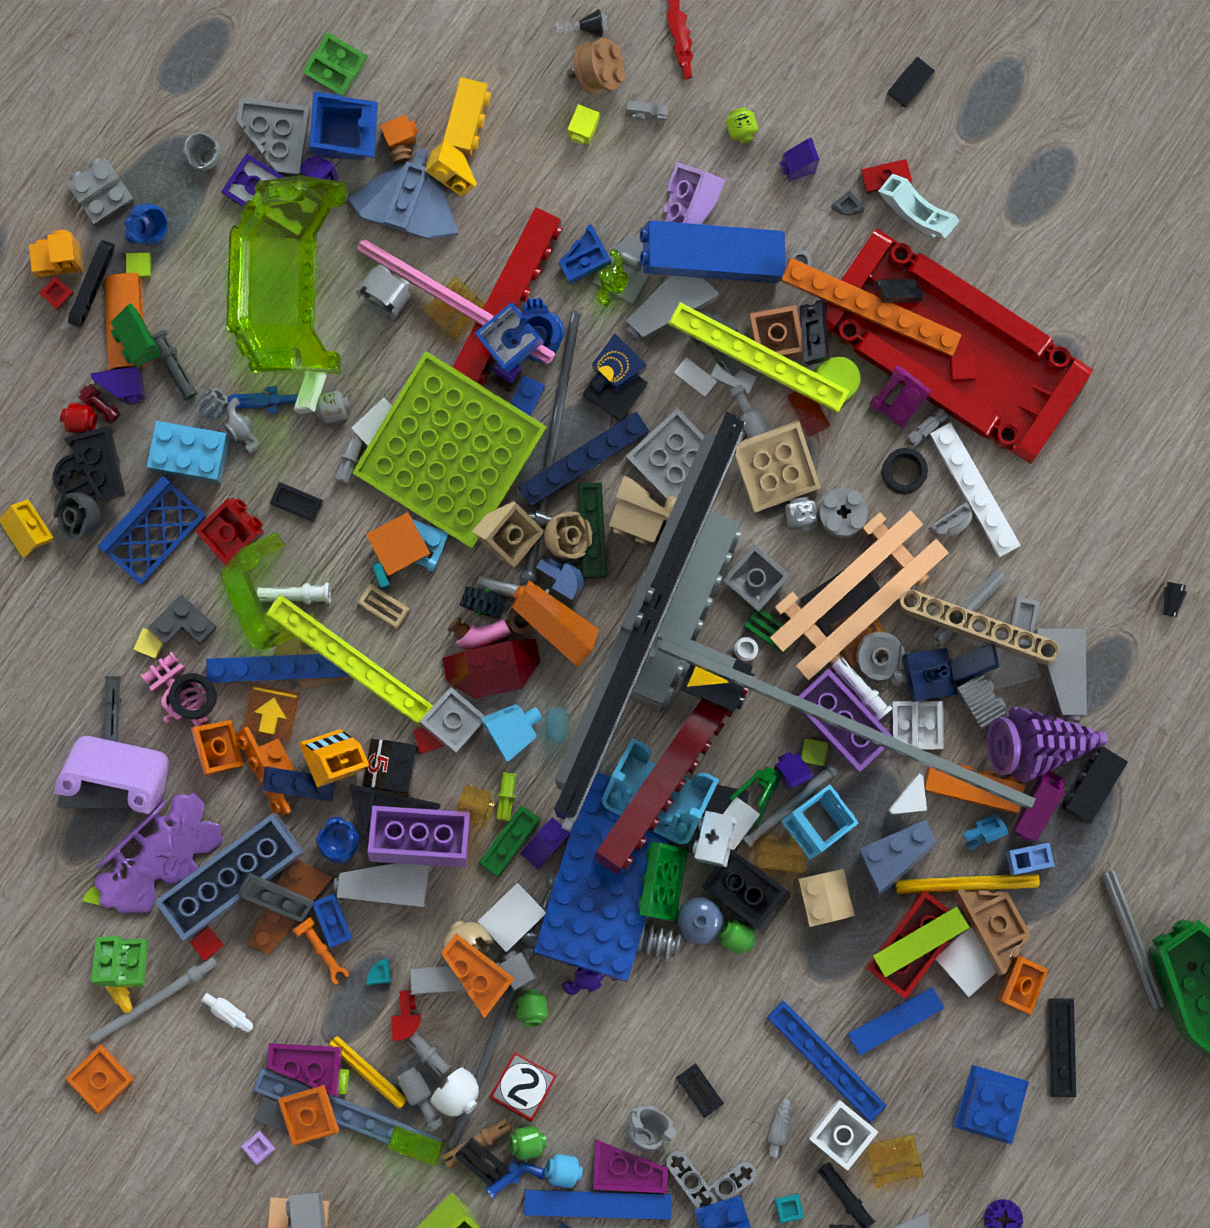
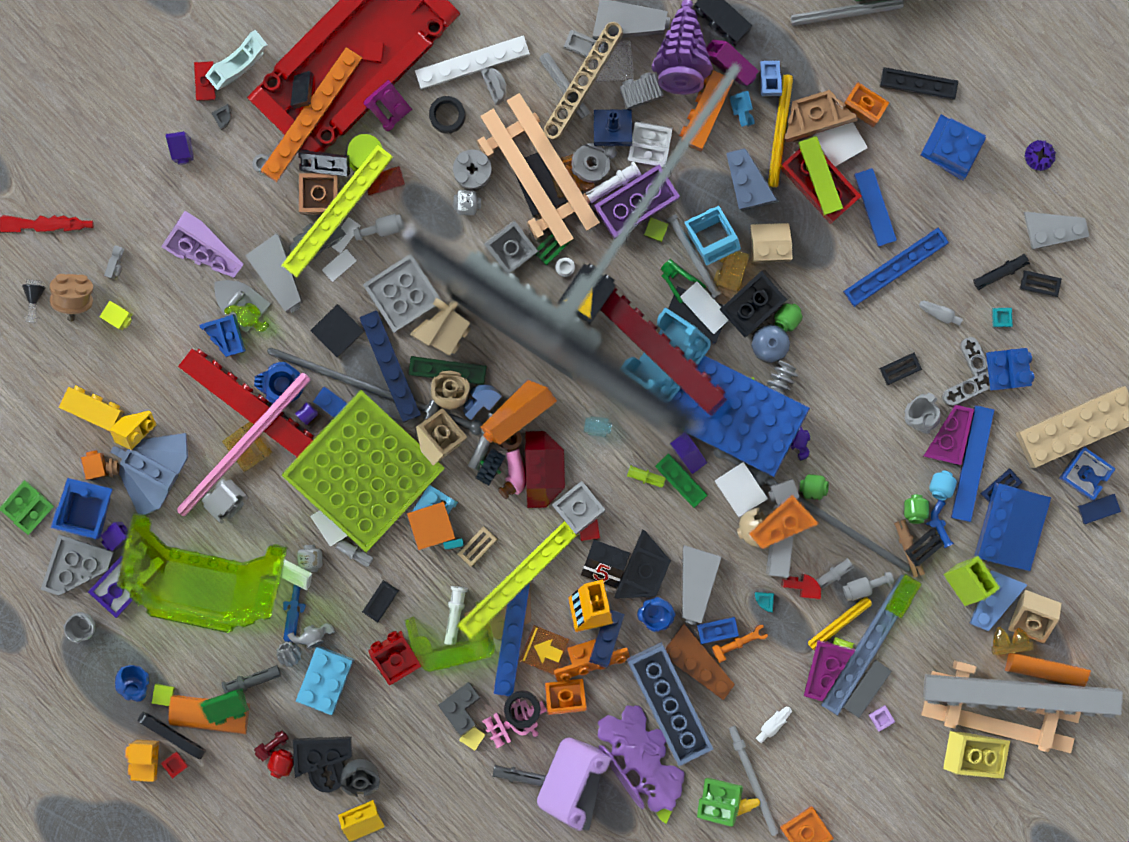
camera: 75 degrees left, 5 degrees up
light grey plate [66,158,135,226] -> none
dark purple slope [90,367,145,405] -> none
blue fence [98,476,206,585] -> none
red tile [190,927,224,961] -> none
dark grey tile [237,873,314,923] -> none
orange tile [278,1085,339,1146] -> none
medium lavender brick [368,806,470,868] -> none
white cylinder [430,1067,479,1117] -> none
clear yellow brick [457,784,495,826] -> none
piece [475,302,545,372] -> none
medium azure torso [481,704,543,762] -> none
slope [489,1052,557,1122] -> none
dark blue torso [589,334,647,393] -> none
green plate [638,842,688,922] -> none
blue brick [639,220,786,283] -> none
white brick [693,811,737,867] -> none
lime head [725,107,759,144] -> none
tan plate [734,420,821,513] -> none
dark purple slope [774,752,813,791] -> none
white brick [809,1100,878,1171] -> none
clear yellow plate [866,1133,924,1189] -> none
black tile [887,57,935,107] -> none
white slope [887,773,927,815] -> none
light grey axle [907,408,948,446] -> none
dark blue tile [950,643,999,684] -> none

